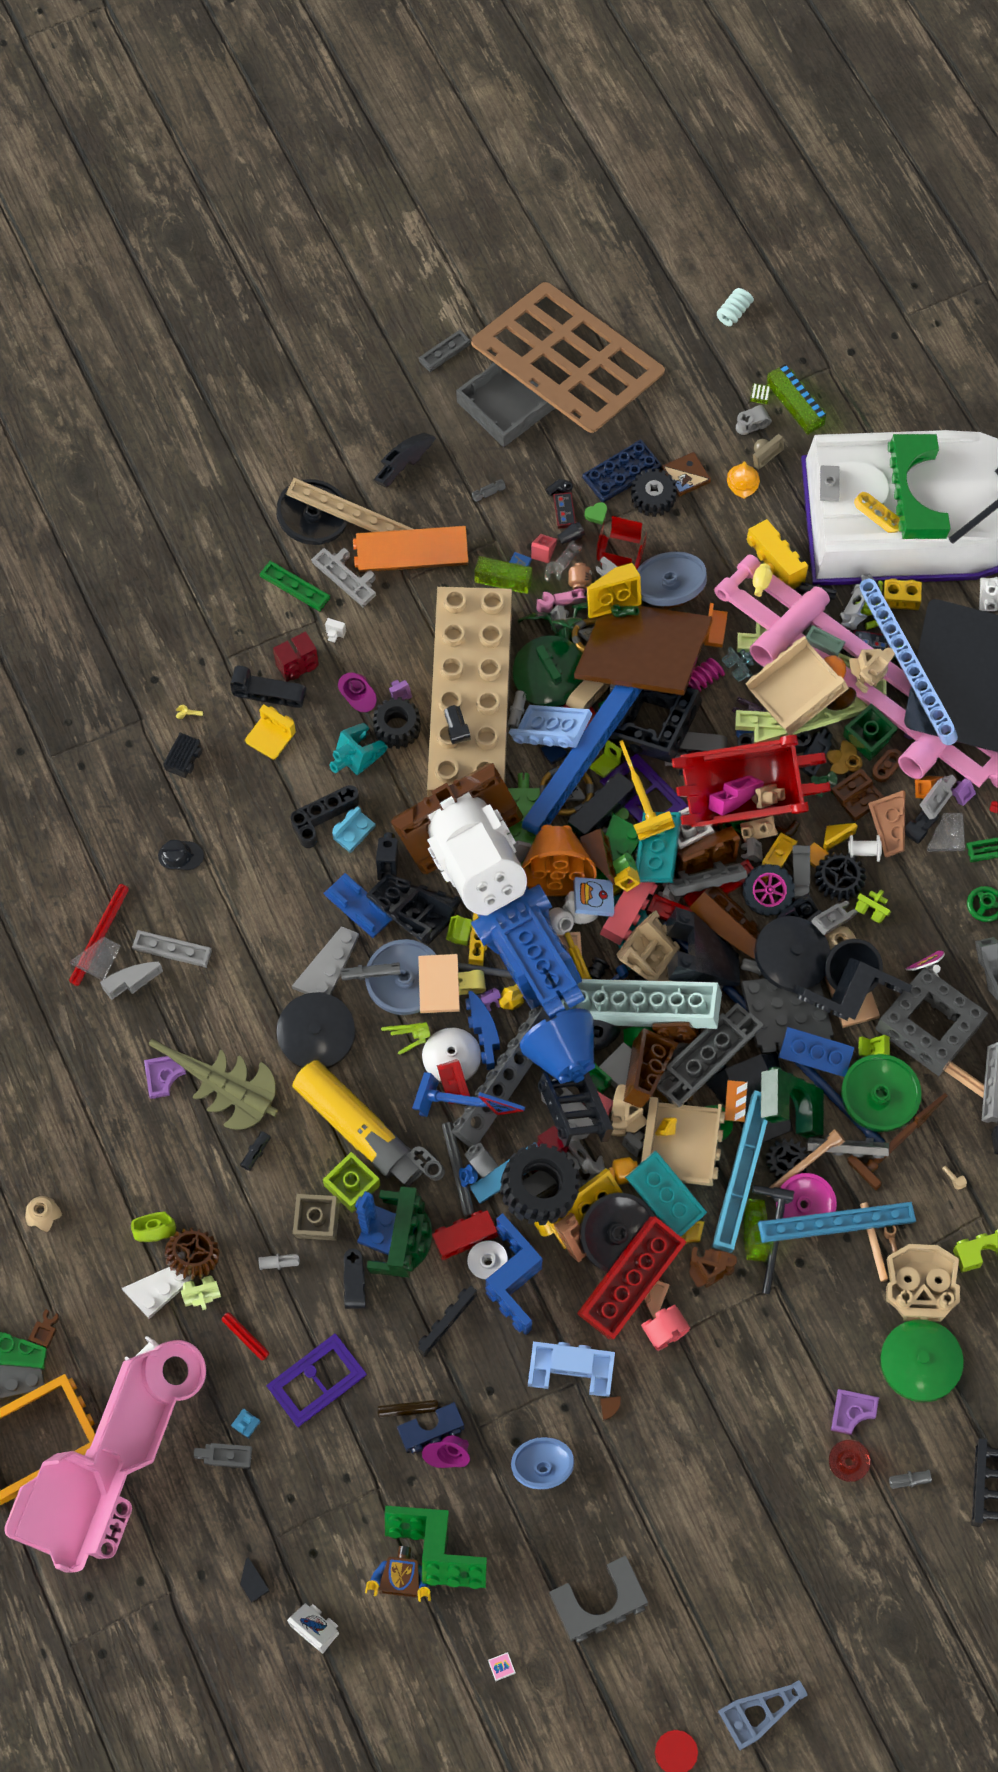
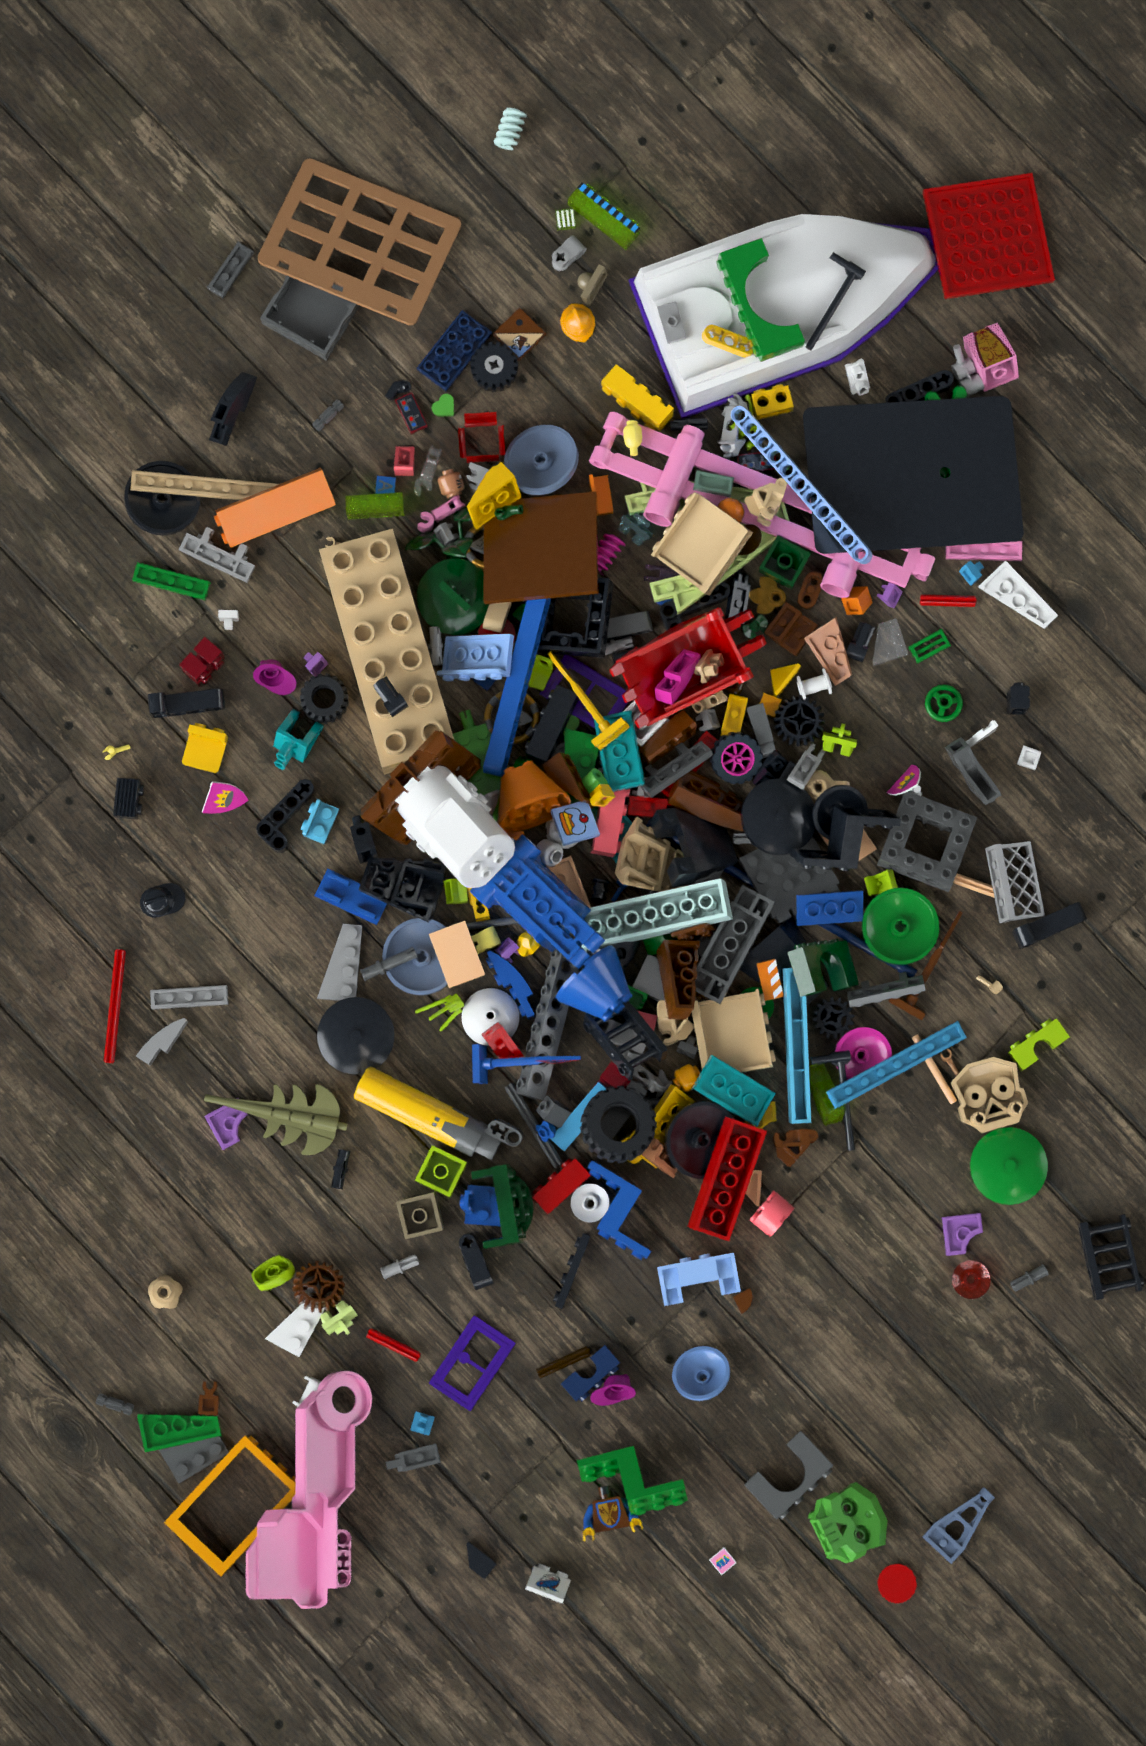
camera: 20 degrees left, 15 degrees up
clear wing [70,937,120,980] -> none
black cone [557,522,585,545] -> none
yellow axle [564,932,592,979] -> none
yellow slope [655,1117,677,1136] -> none
medium nougat piece [766,1129,845,1197] -> none
light grey hinge [920,775,956,819] -> none
none -> dark pink shield [202,781,249,814]
none -> bright green brick [808,1482,887,1563]

